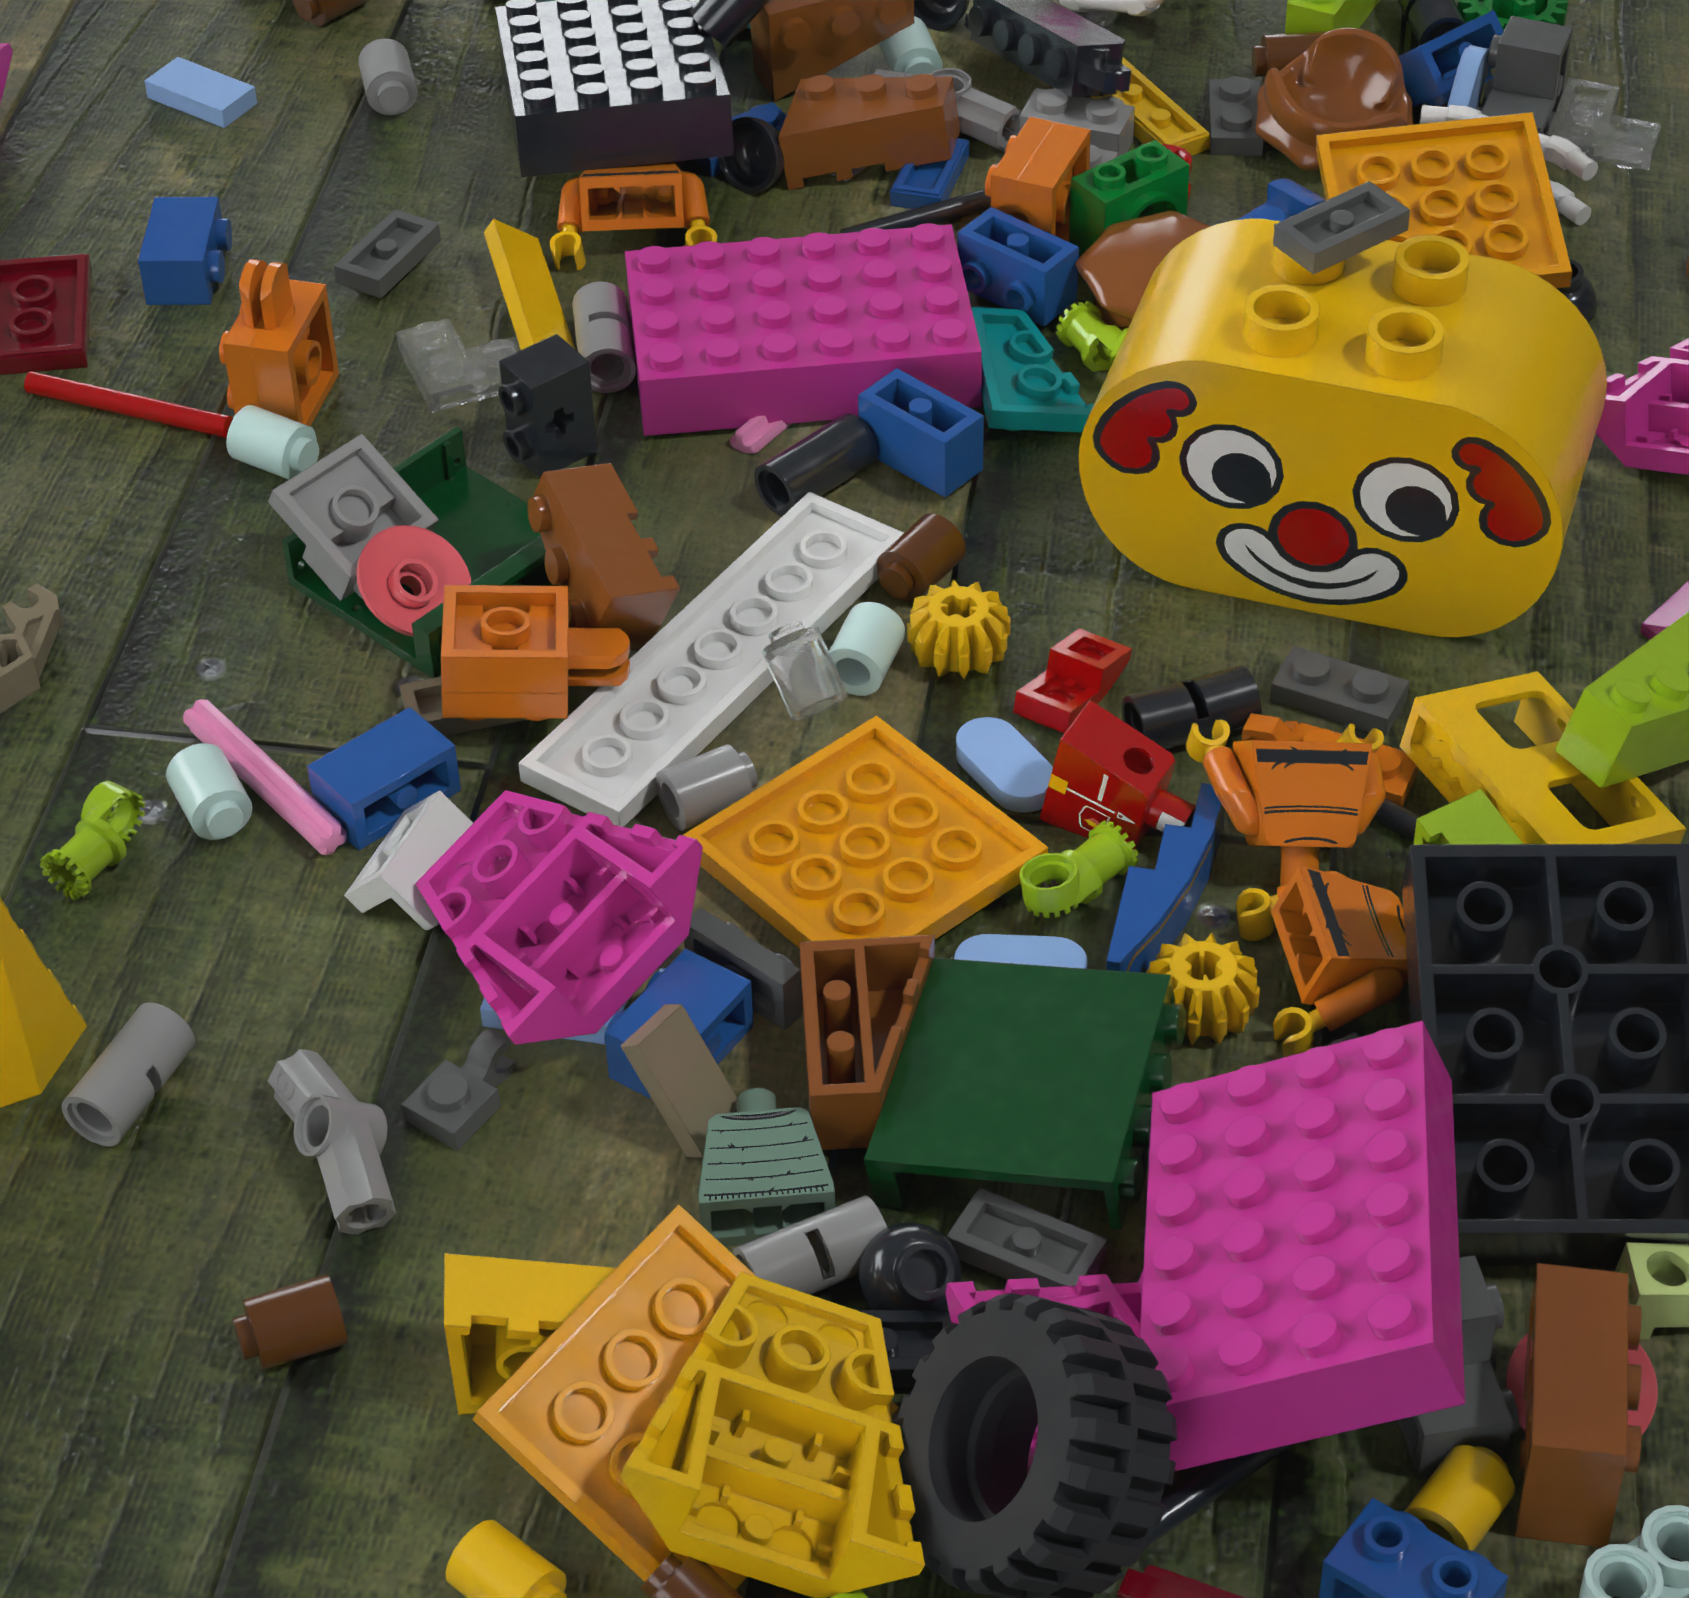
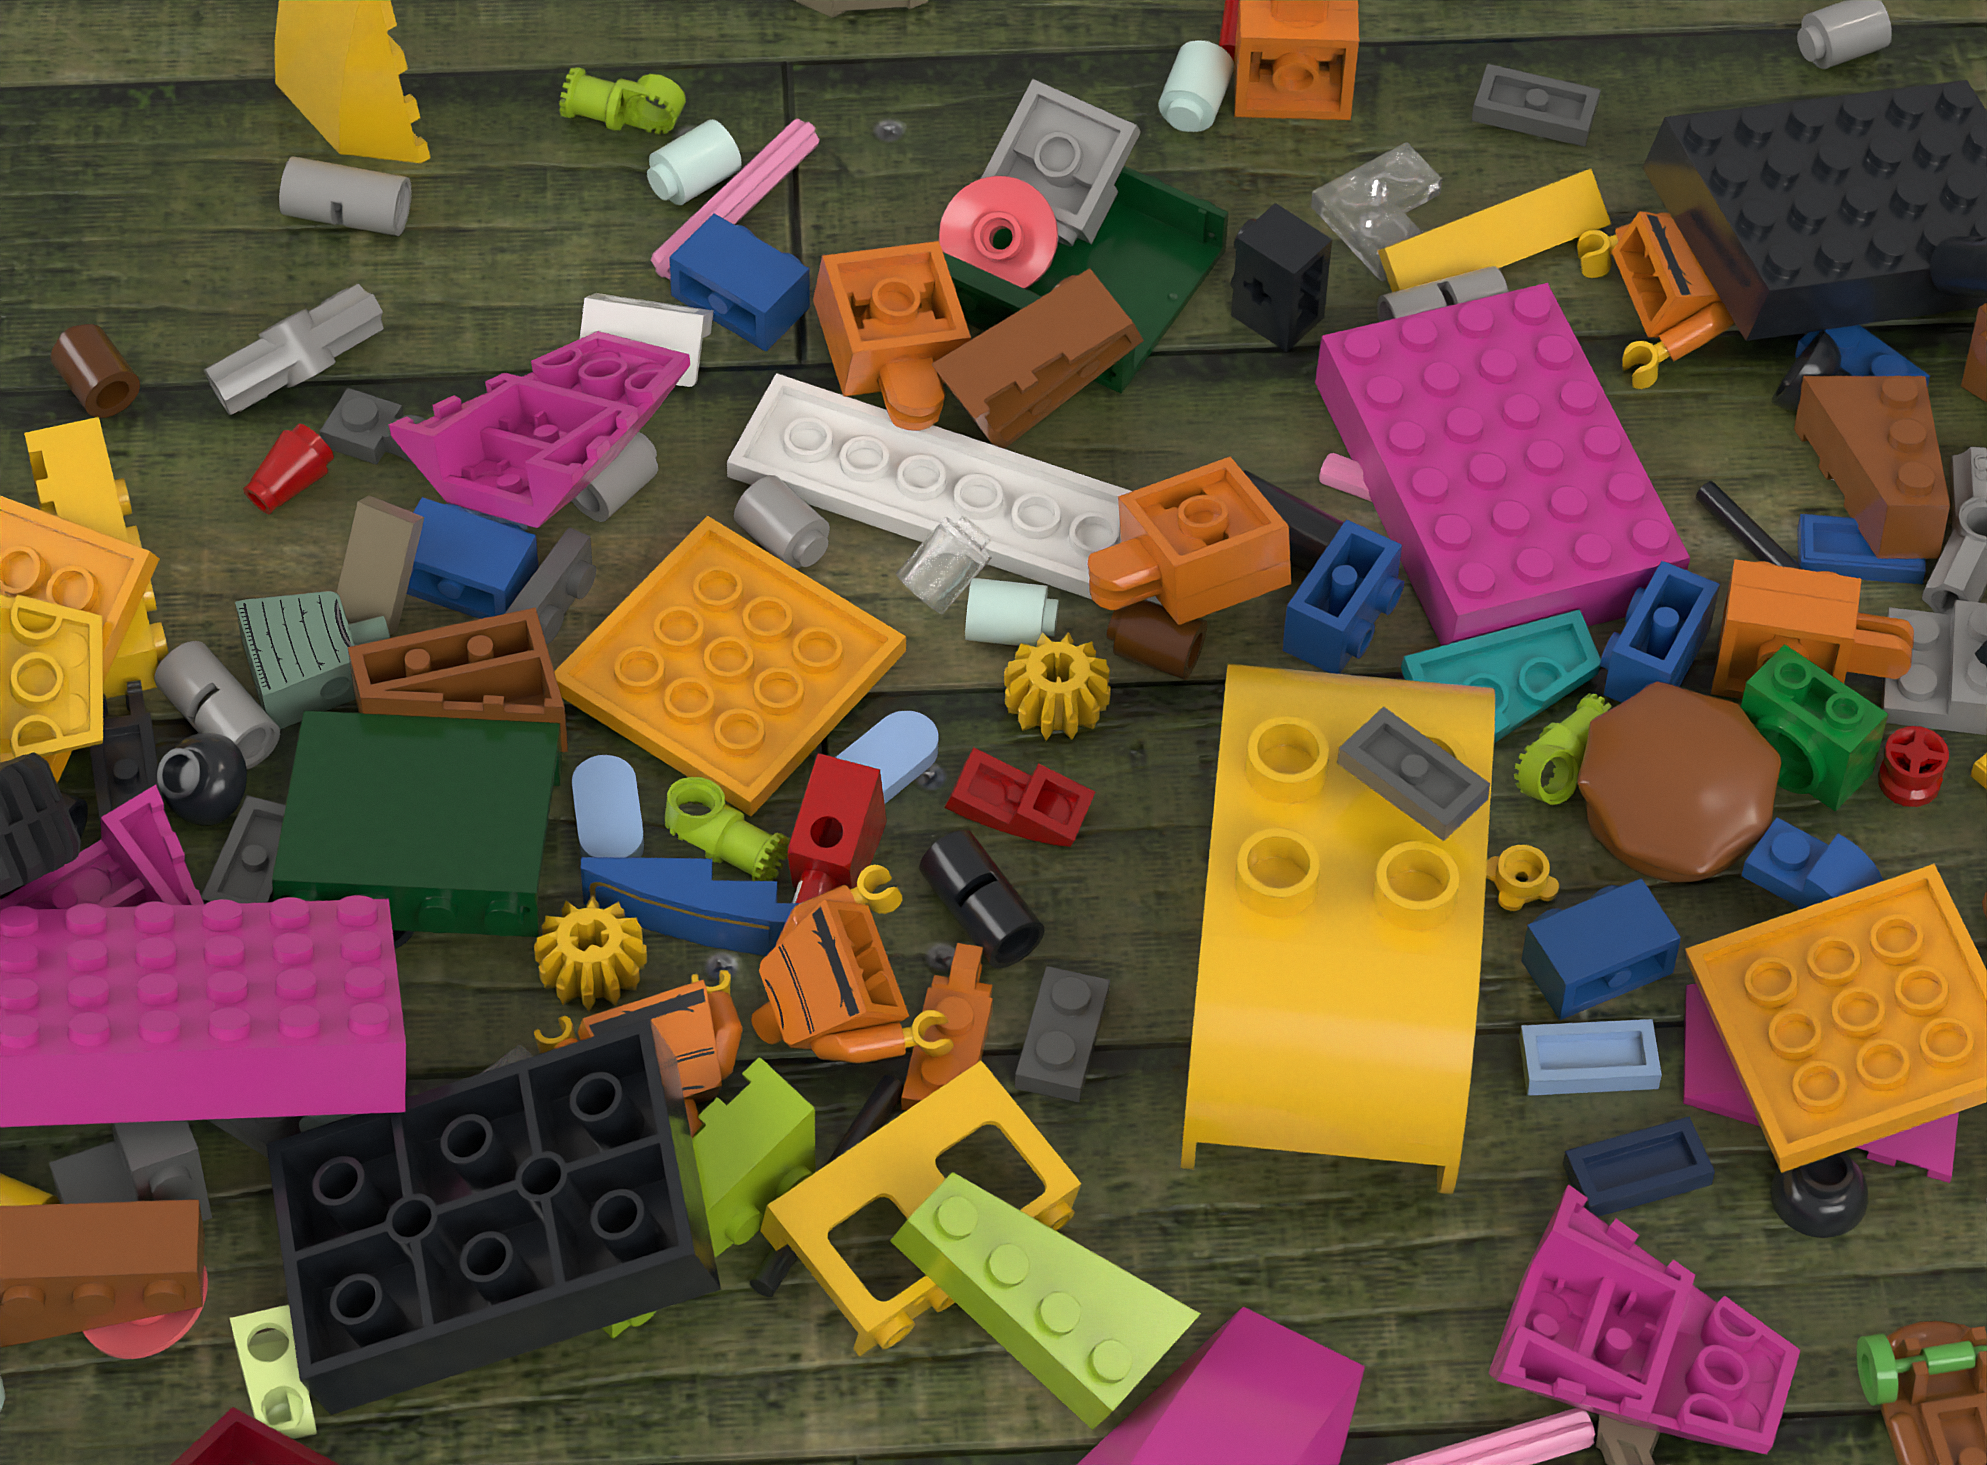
camera: 75 degrees right, 10 degrees up
none -> red cone [243,424,334,515]
none -> orange brick [1087,456,1291,625]

